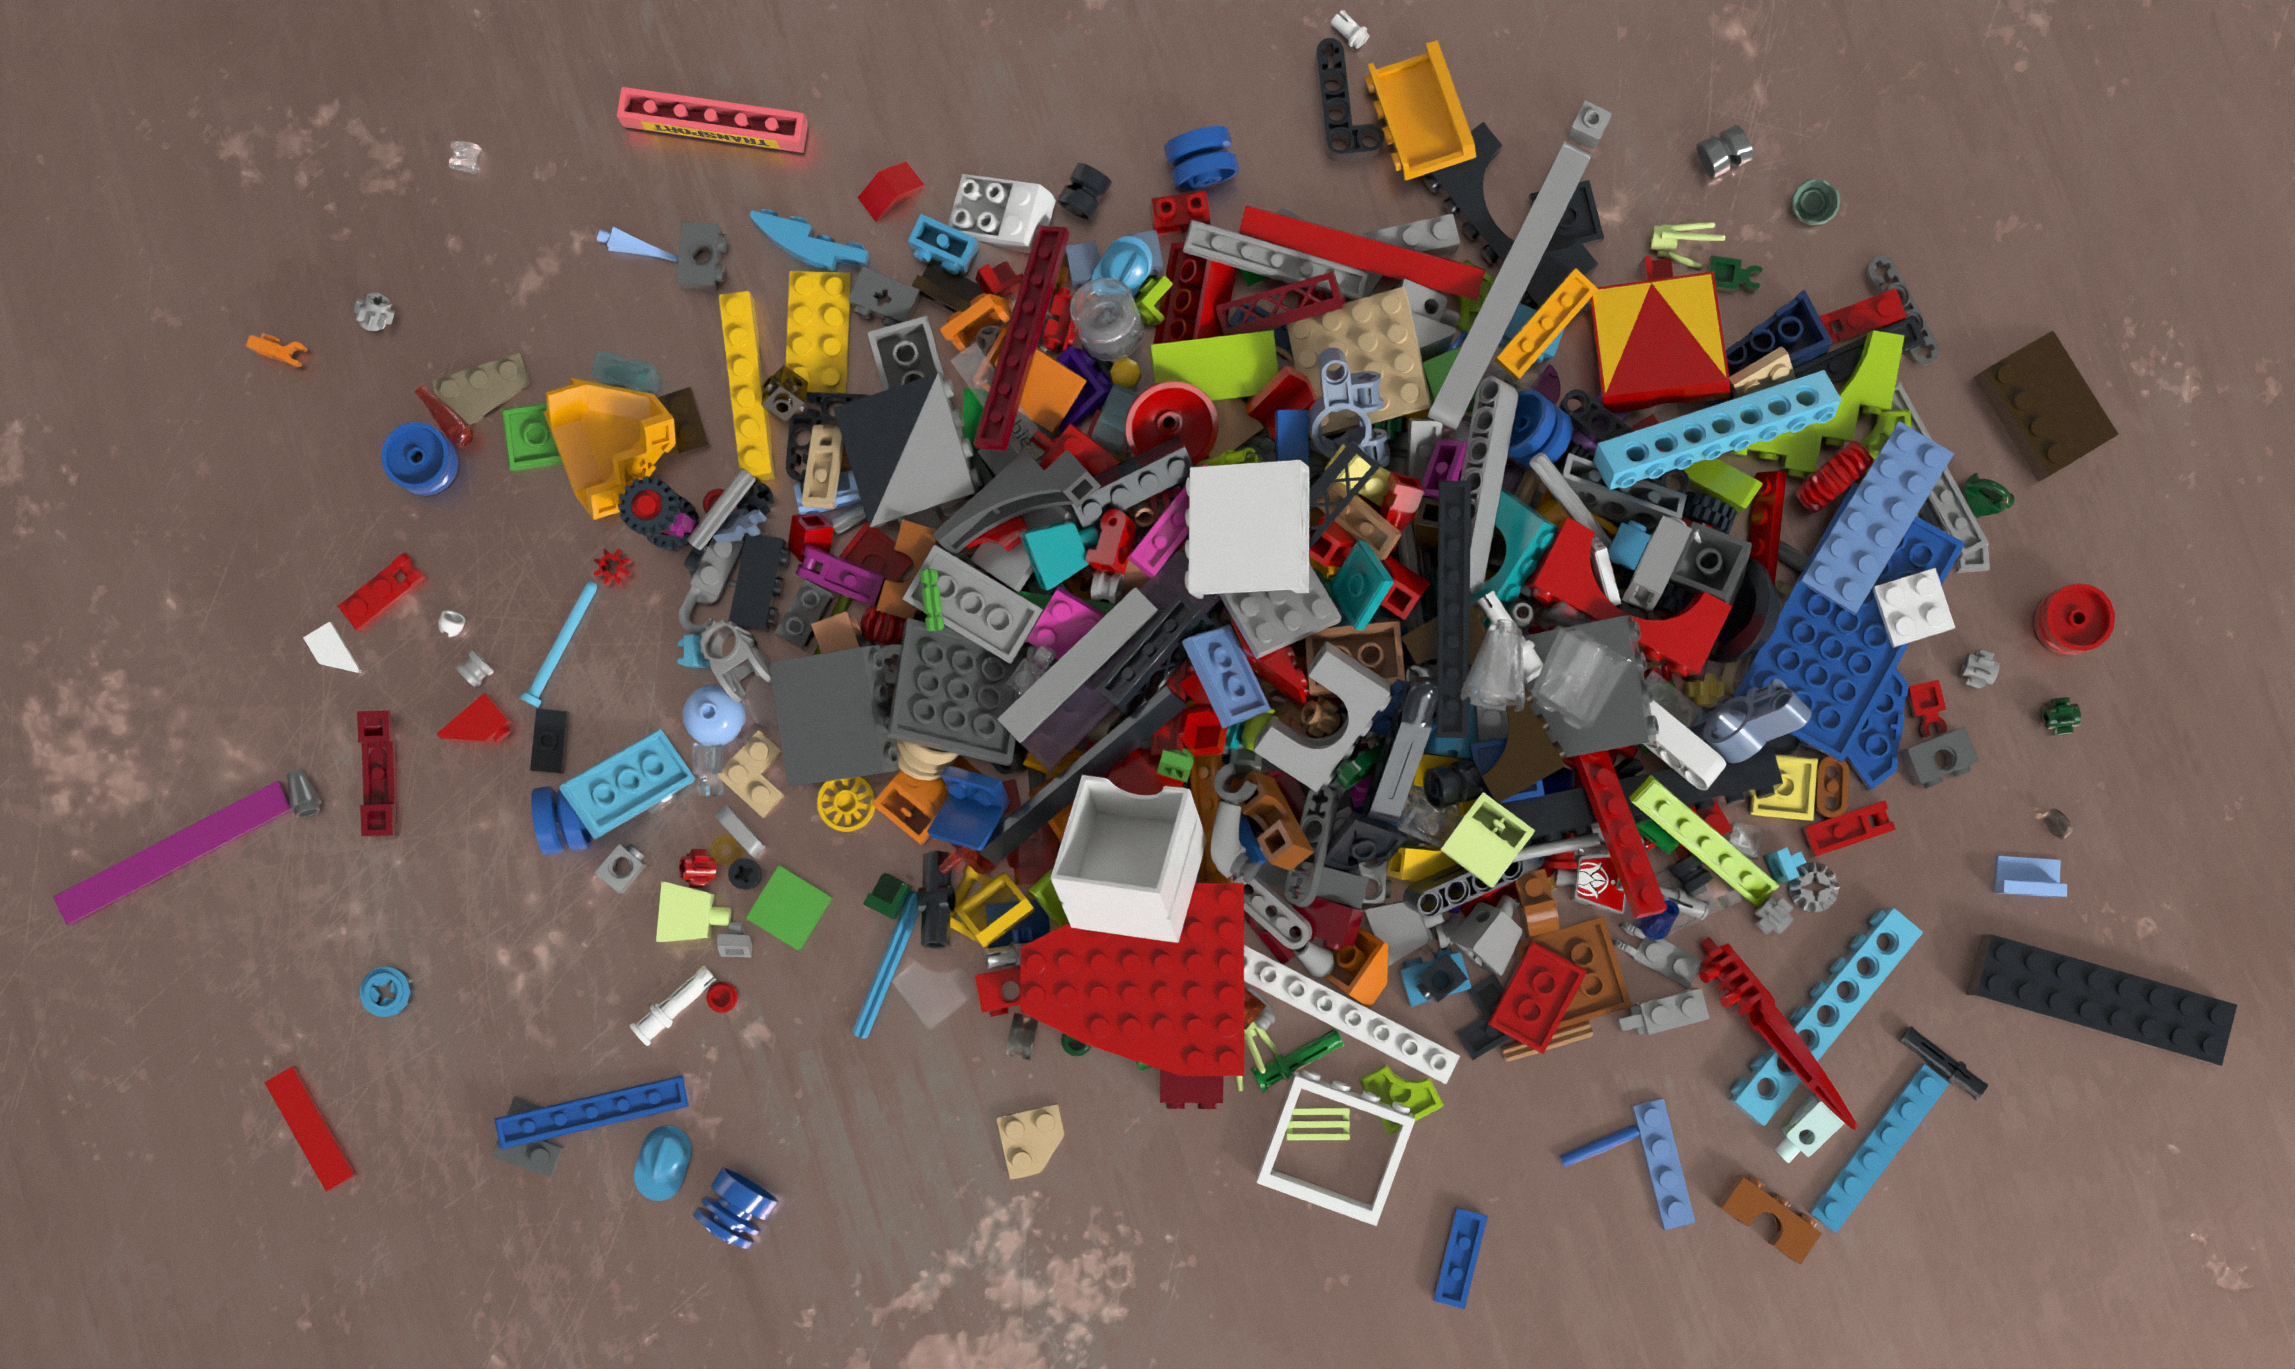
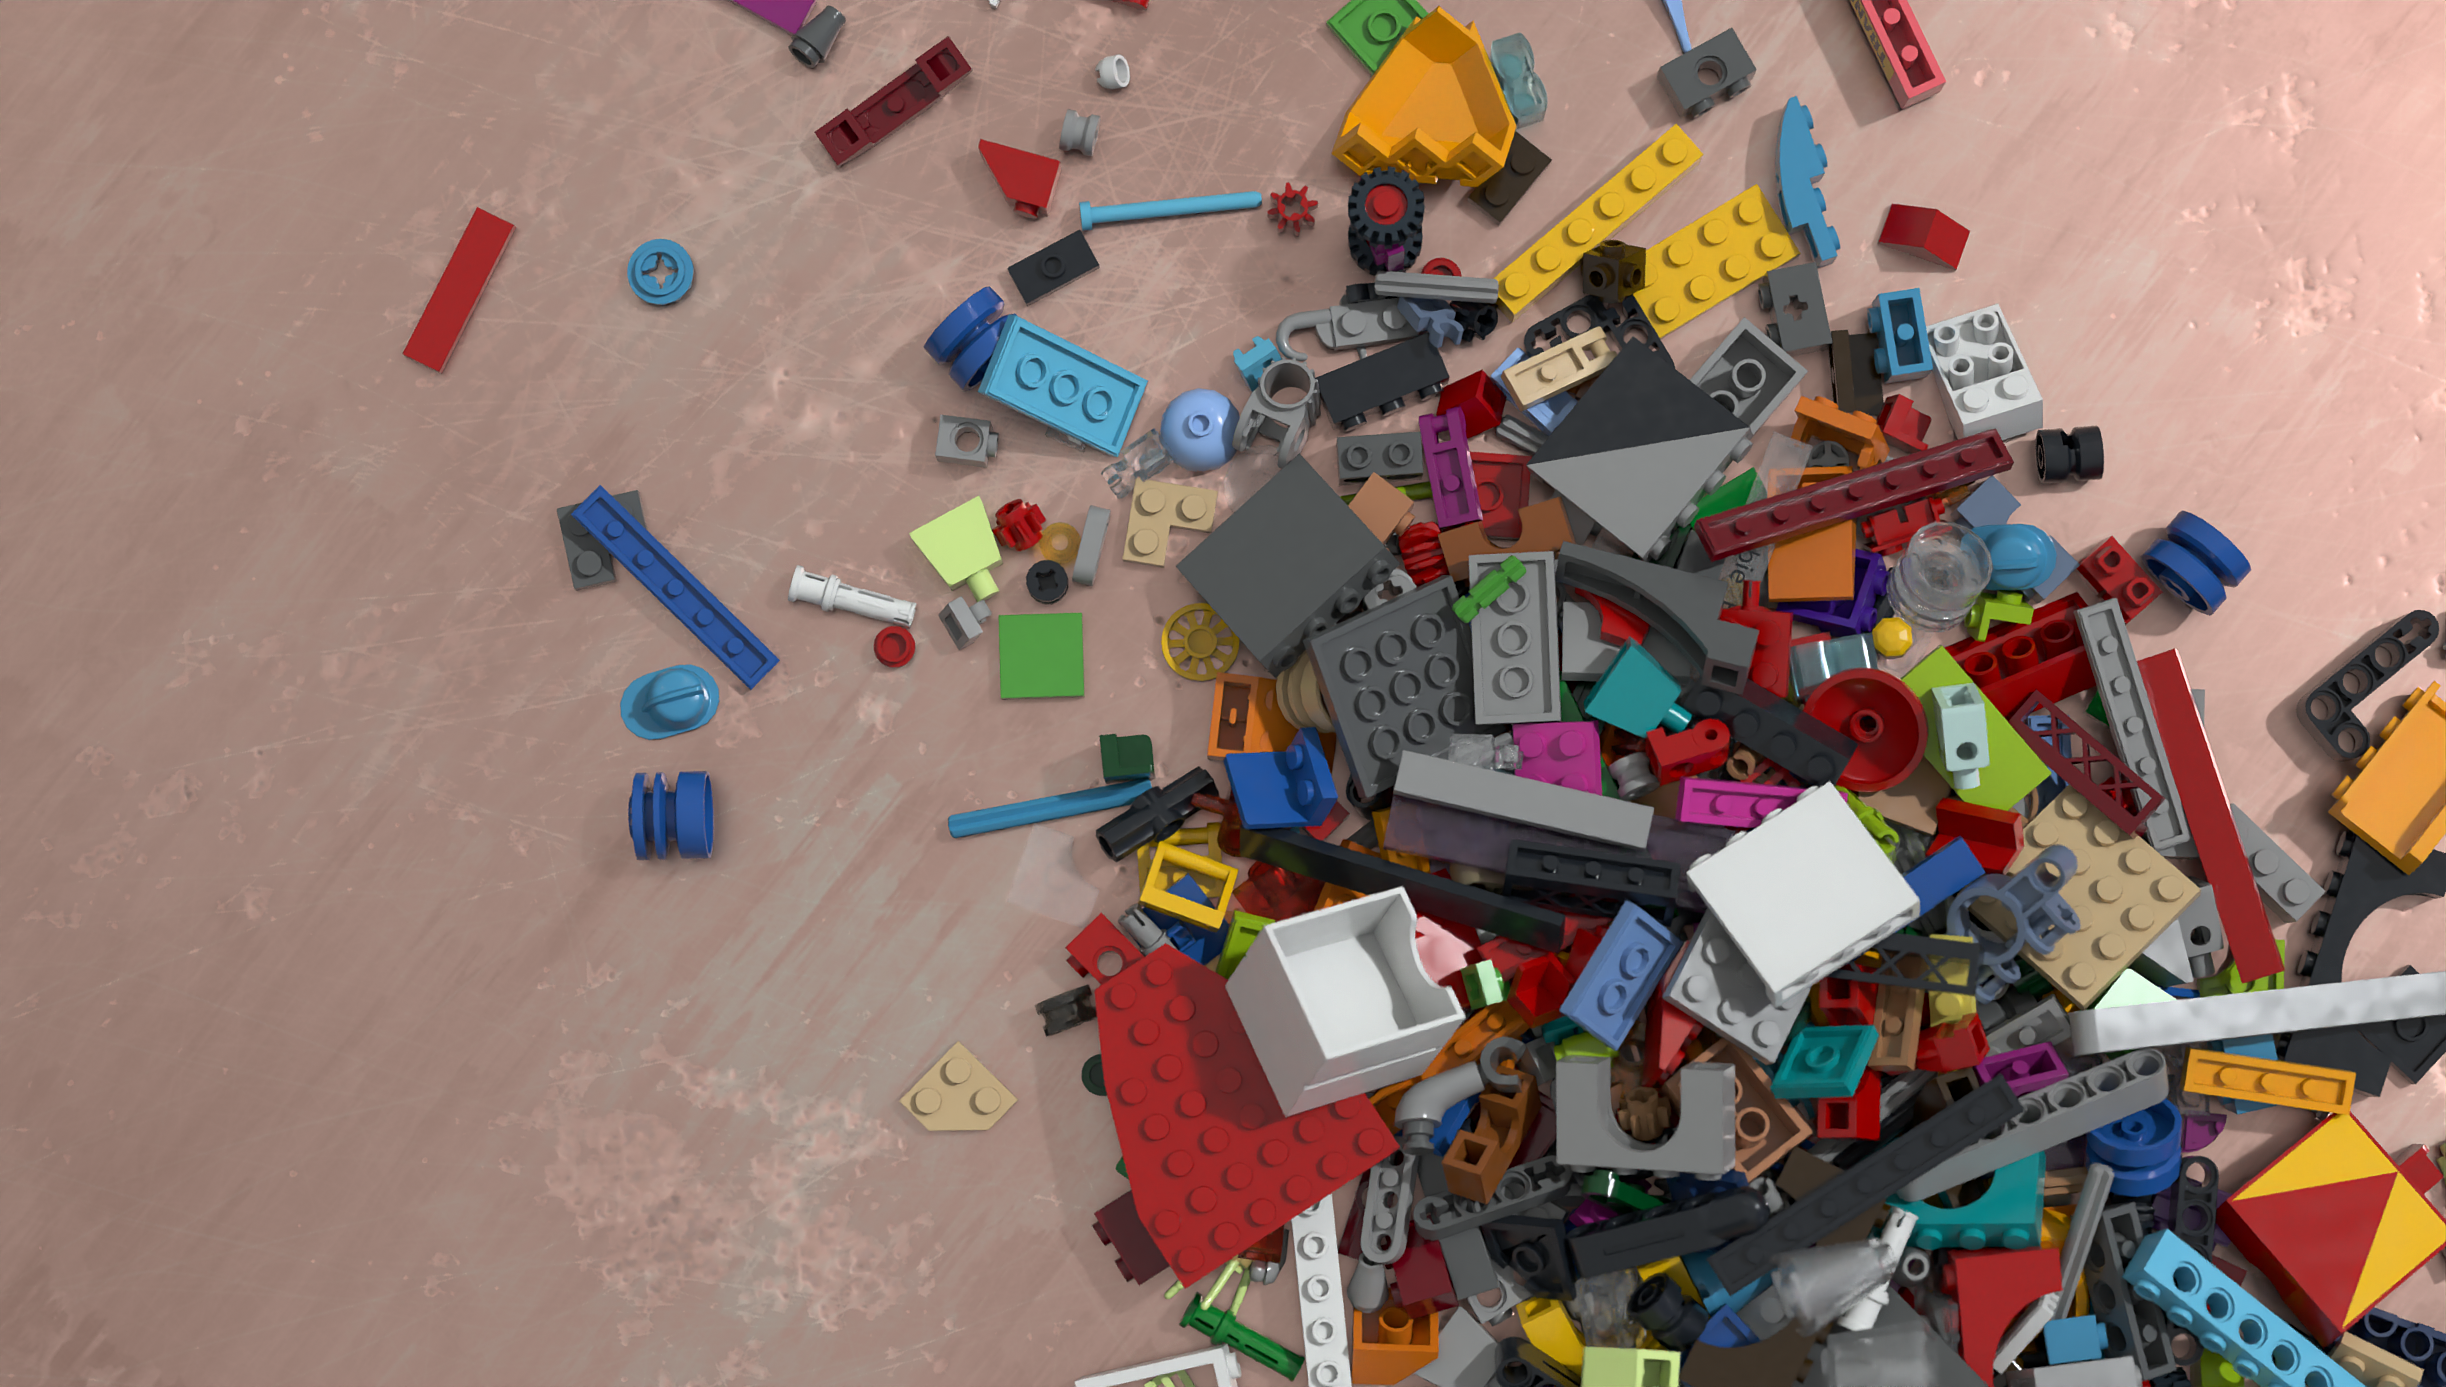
camera: 60 degrees right, 0 degrees up
none -> light aqua torso [1931,683,1990,789]

